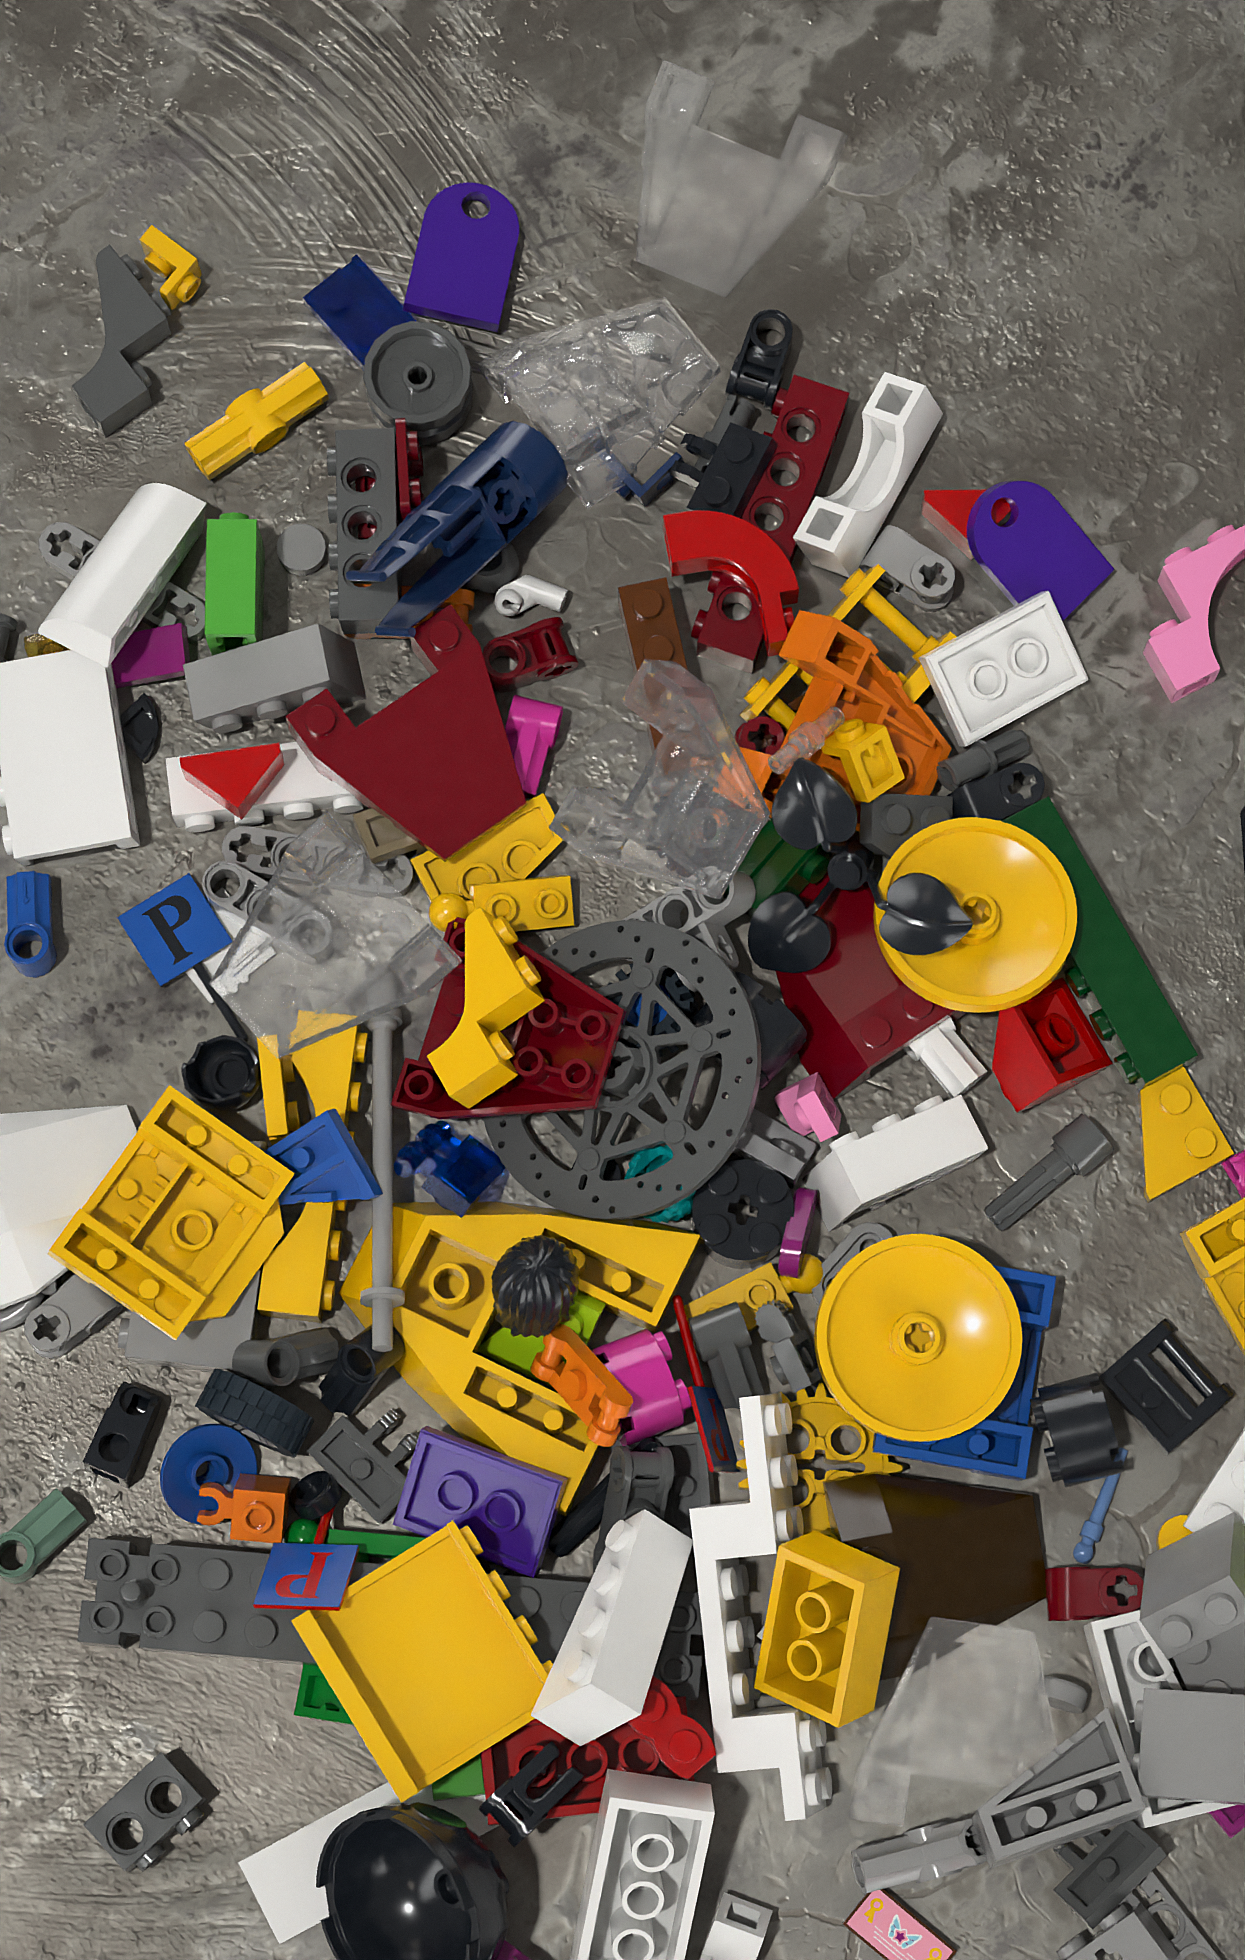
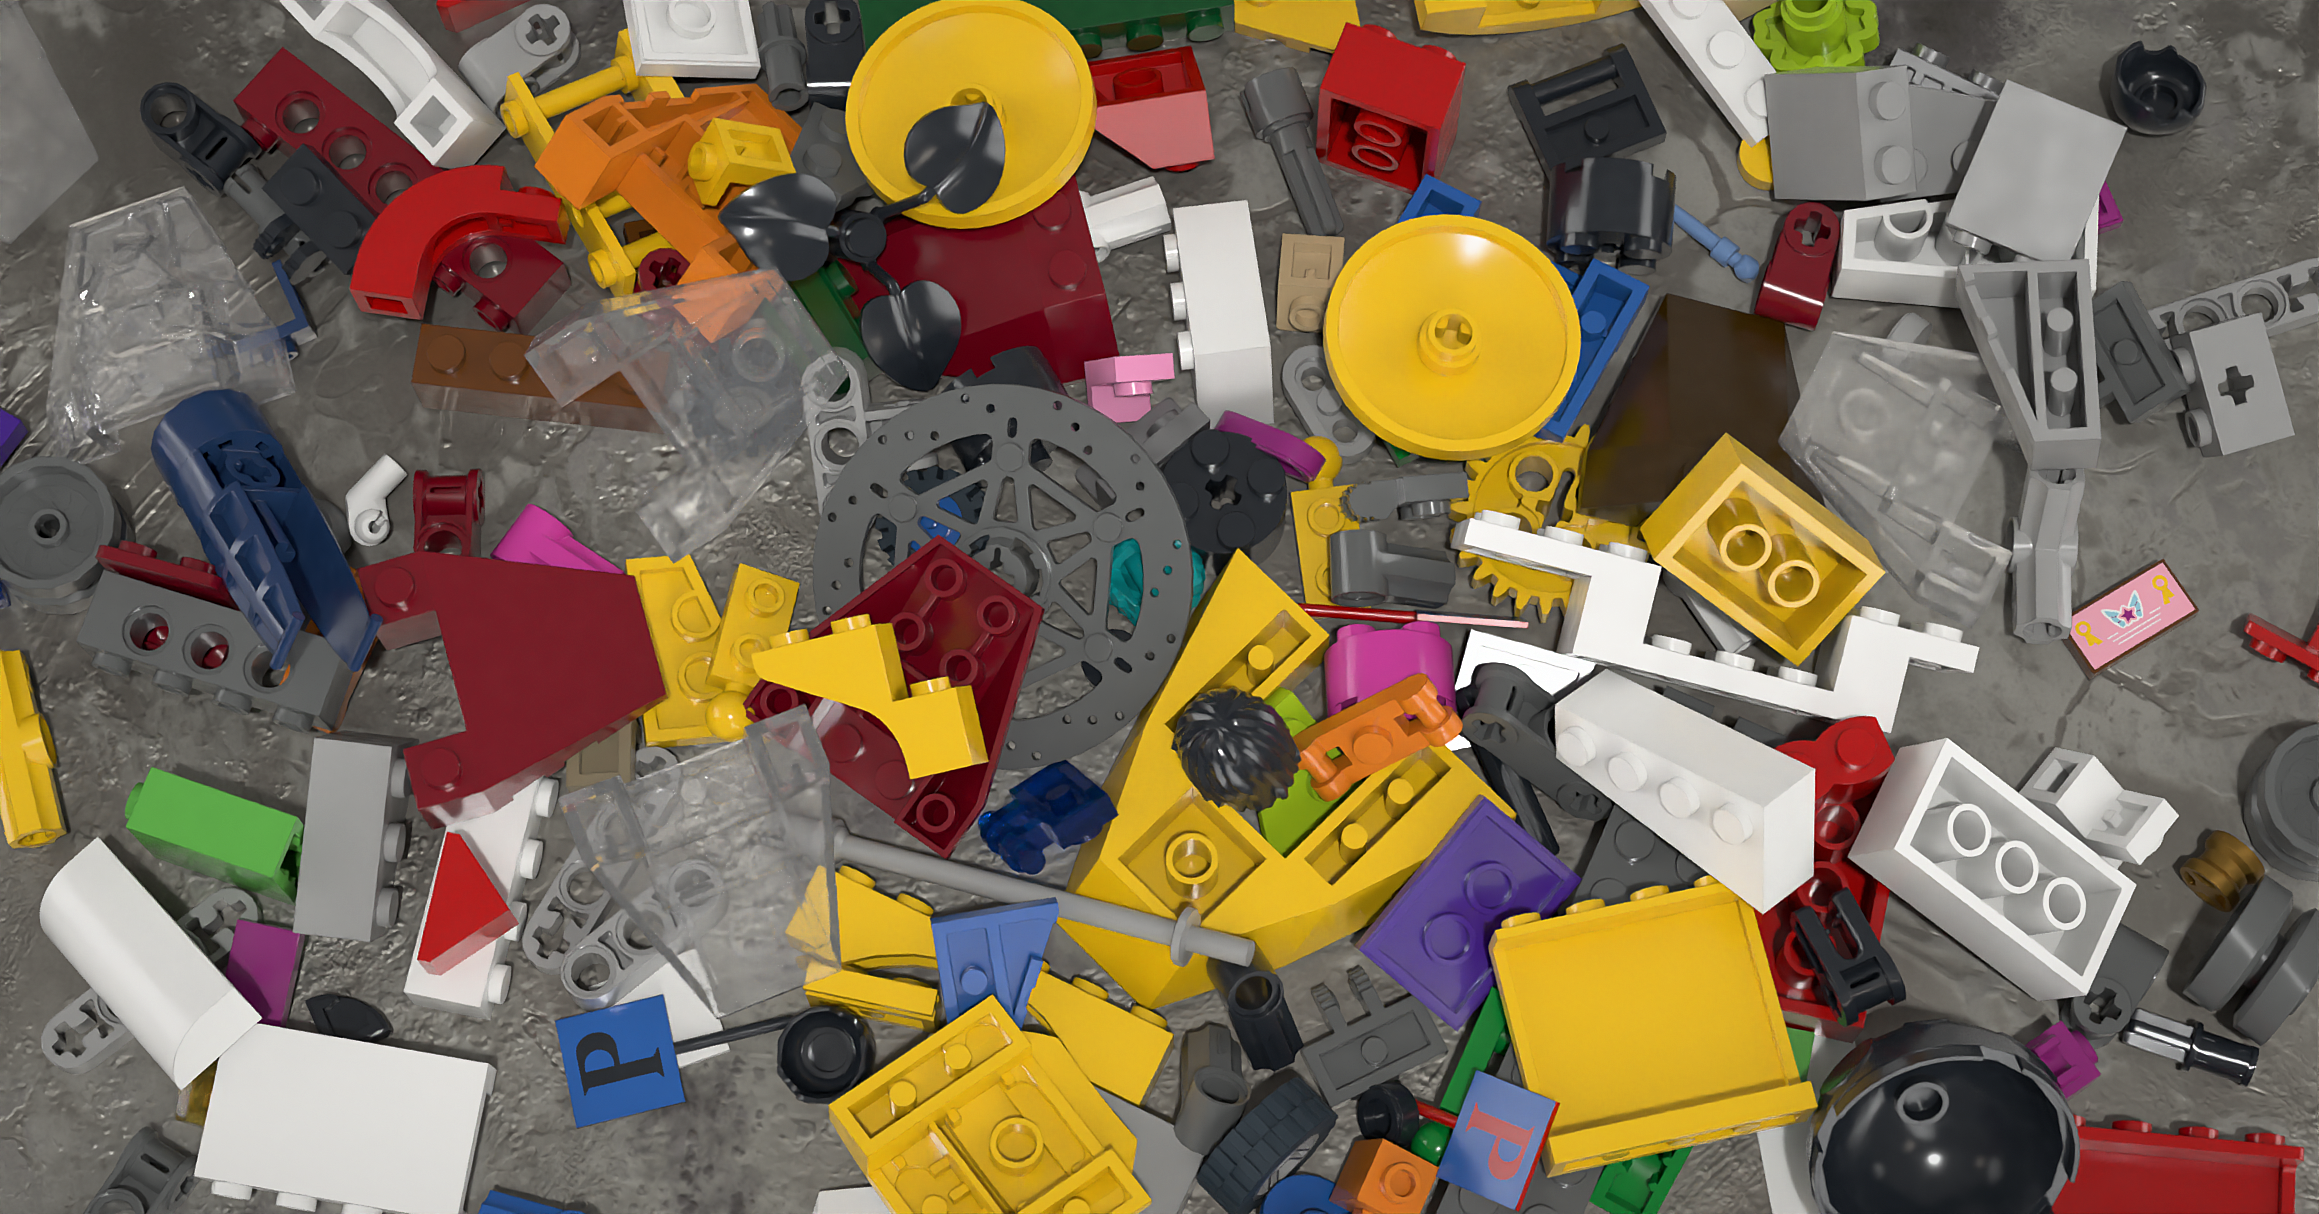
camera: 70 degrees left, 5 degrees down
light grey tile [277,524,327,576] -> none
clear bar [768,707,845,774] -> none
none -> tan bracket [1276,233,1345,333]
none -> red brick [1316,22,1466,195]

